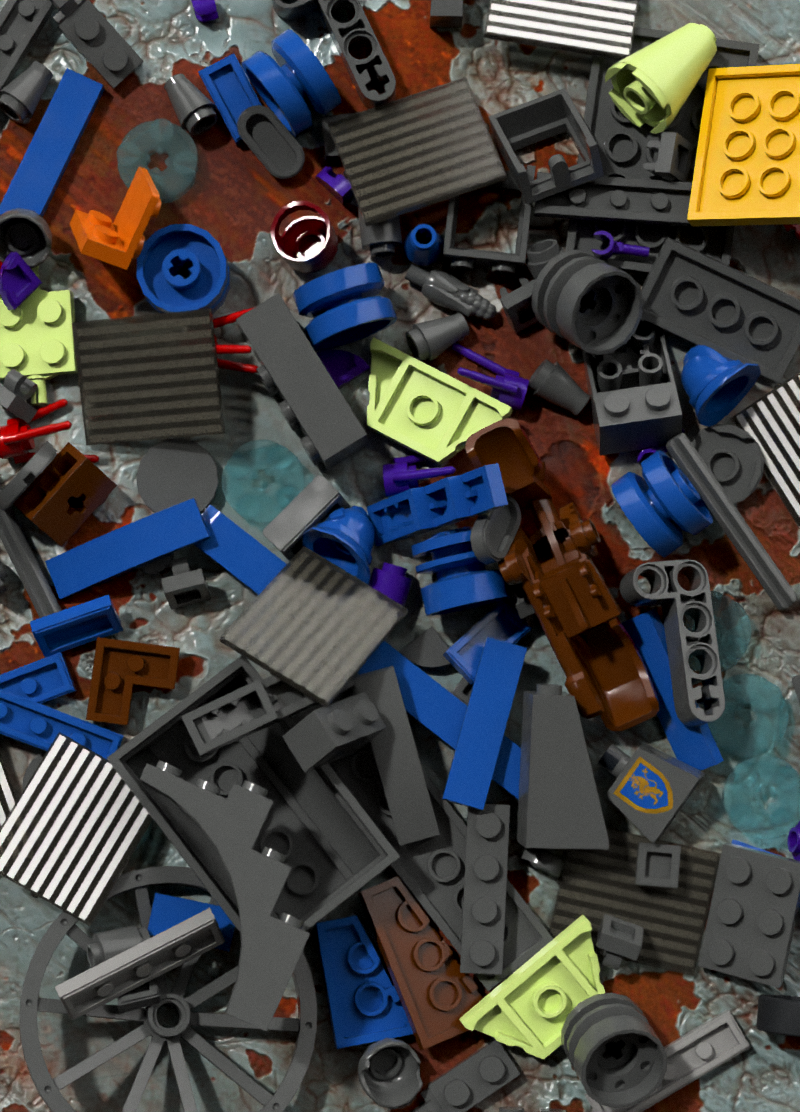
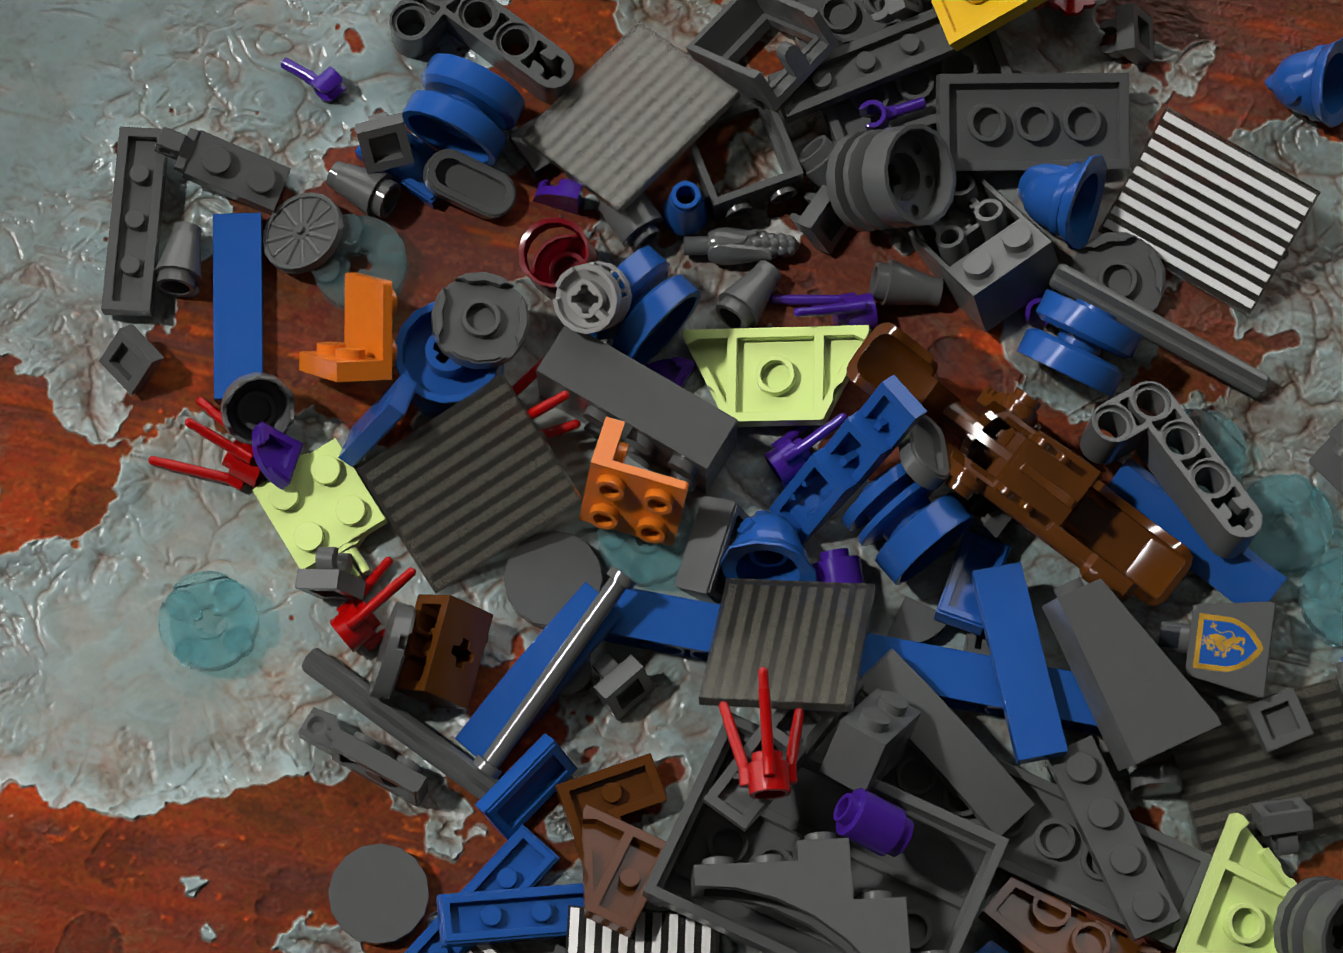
camera: 30 degrees left, 10 degrees down
none -> dark grey wheel [262,192,344,274]
none -> blue tile [338,374,417,467]
none -> dark grey tile [355,112,414,174]
none -> dark grey tile [431,272,530,370]
none -> dark grey bar [472,565,637,780]
none -> light grey wheel [552,261,632,334]
none -> orange bracket [578,417,689,546]
none -> reddish brown wing [581,804,666,938]
none -> red plant [719,667,804,800]
none -> dark purple brick [833,788,914,857]

